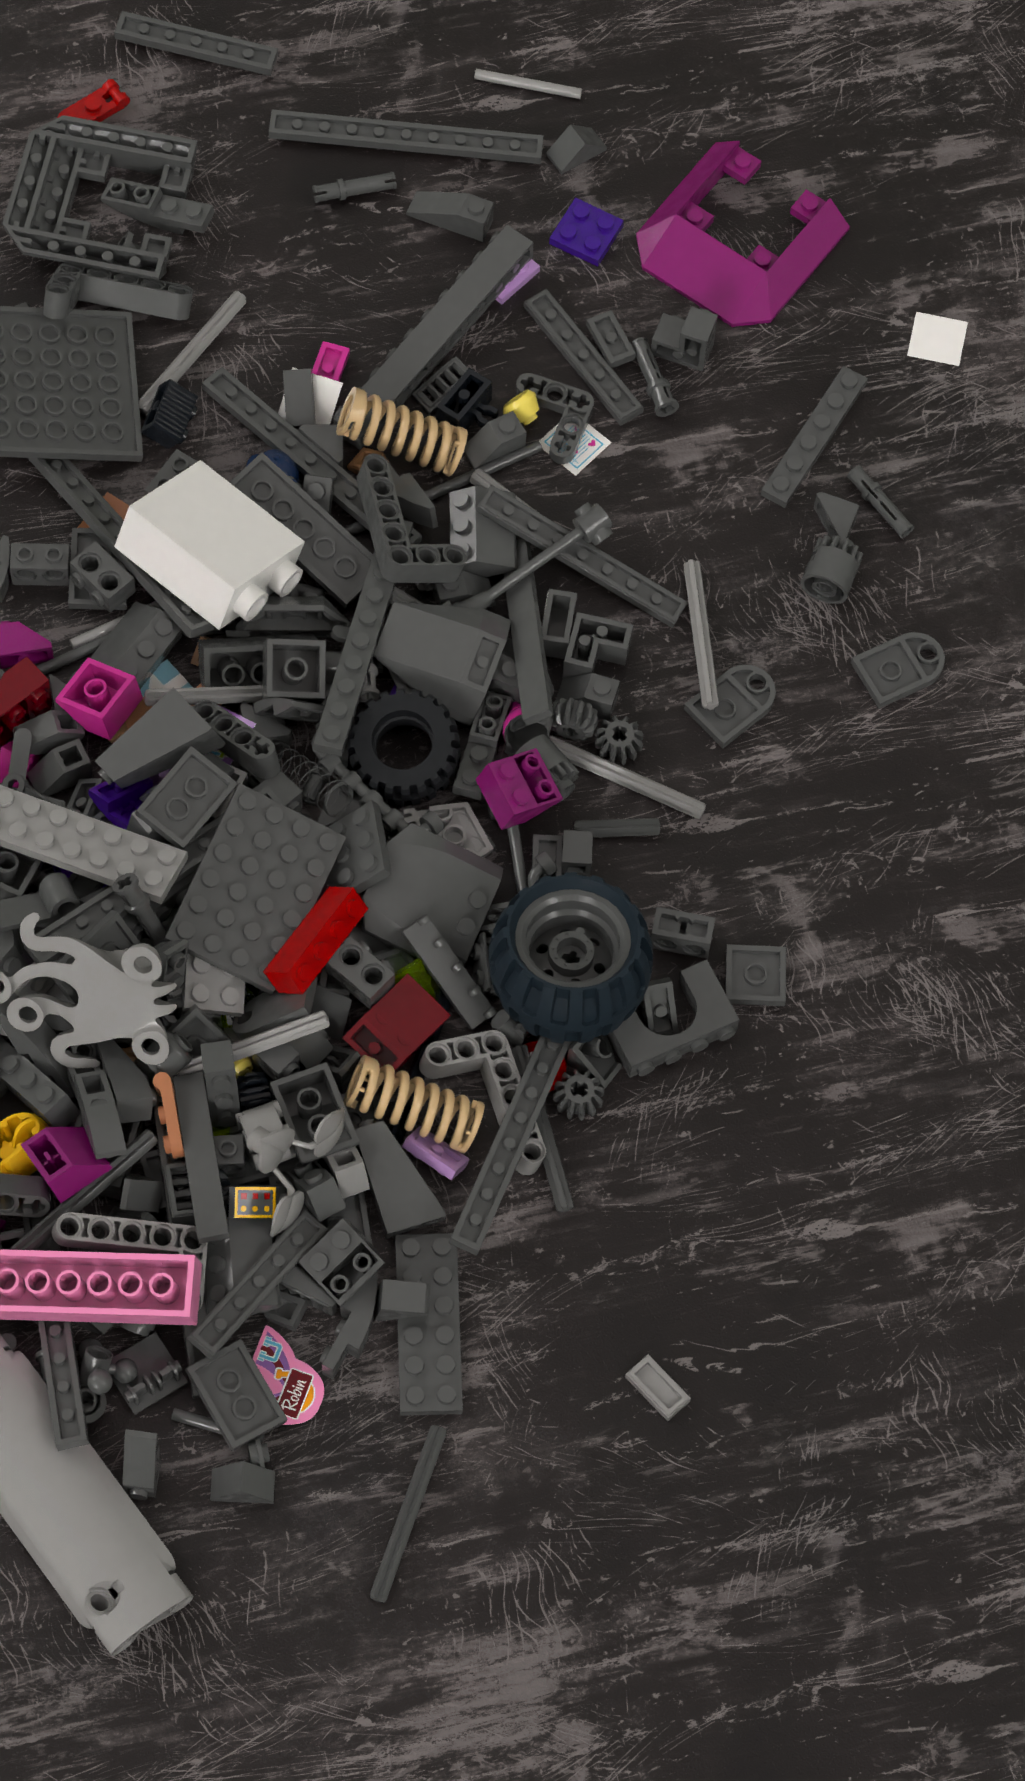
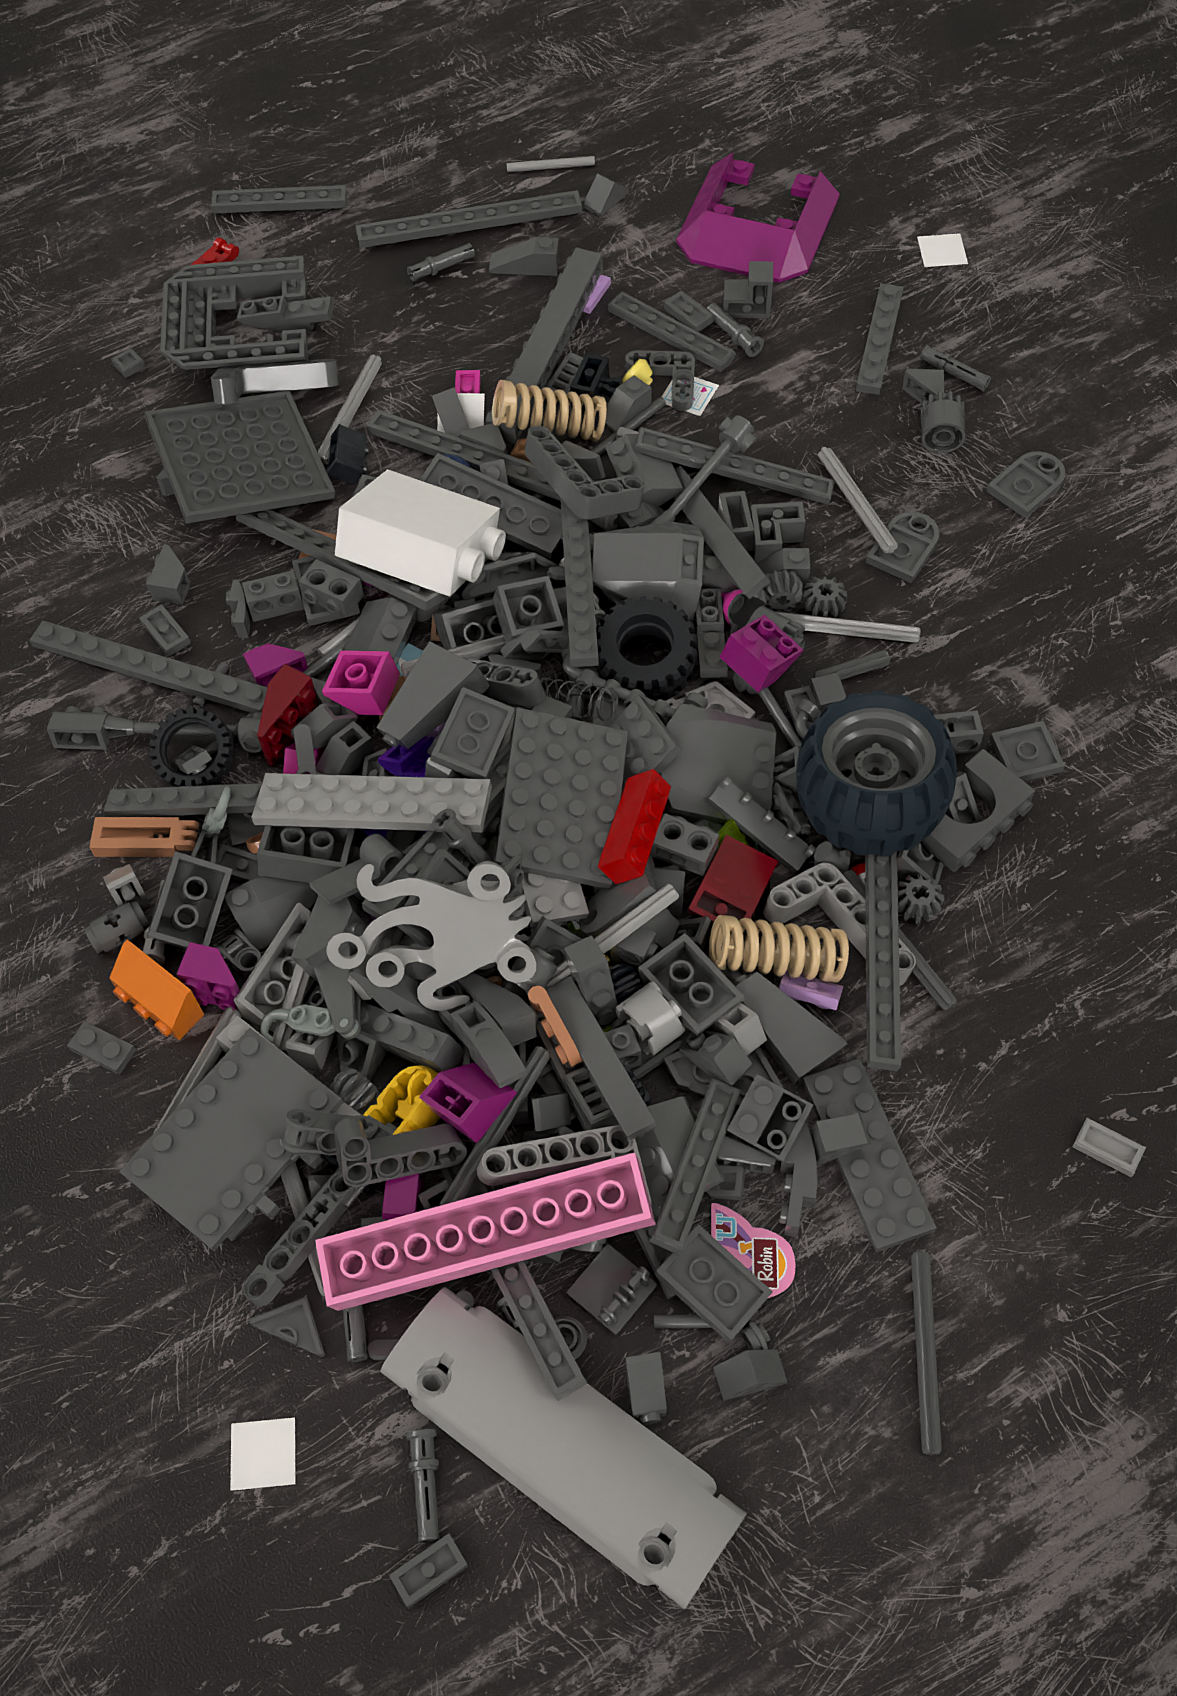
camera: 10 degrees left, 5 degrees down
dark grey piece [78,1338,138,1395] -> none
dark grey slope [229,1185,287,1218] -> none
light grey plant [247,1107,345,1237] -> none
dark purple plate [549,197,624,267] -> none

